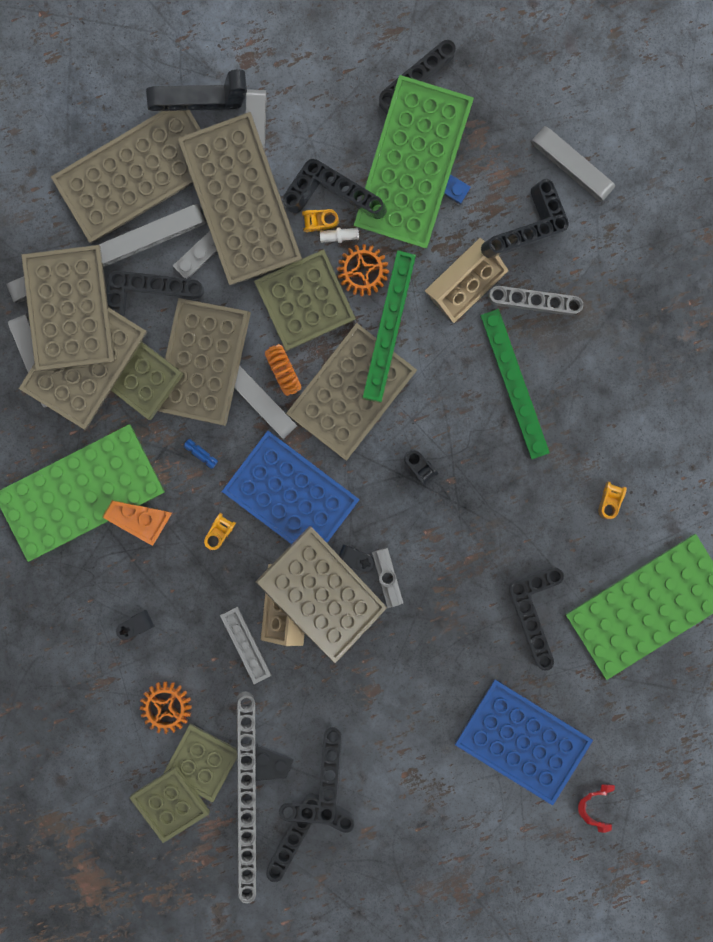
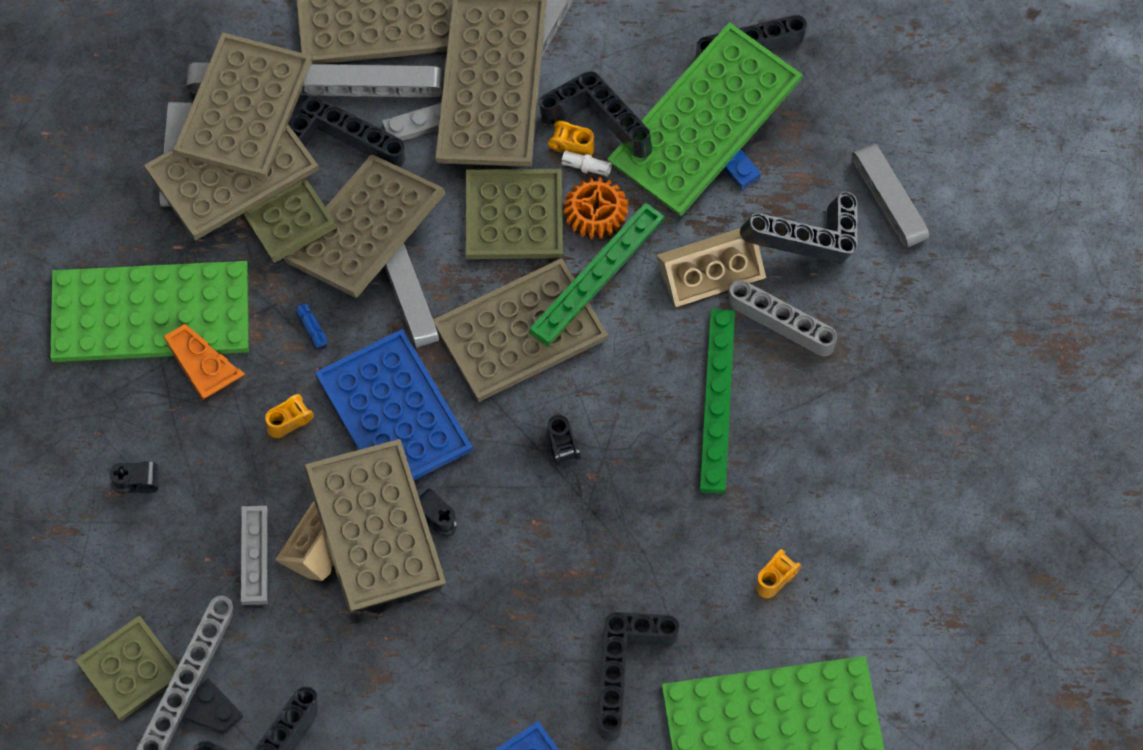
camera: 20 degrees right, 25 degrees down
olive plate [129,765,210,843] -> none
orange gear [140,681,192,734] -> none
orange gear [265,344,301,396] -> none
light grey piece [372,548,403,608] -> none

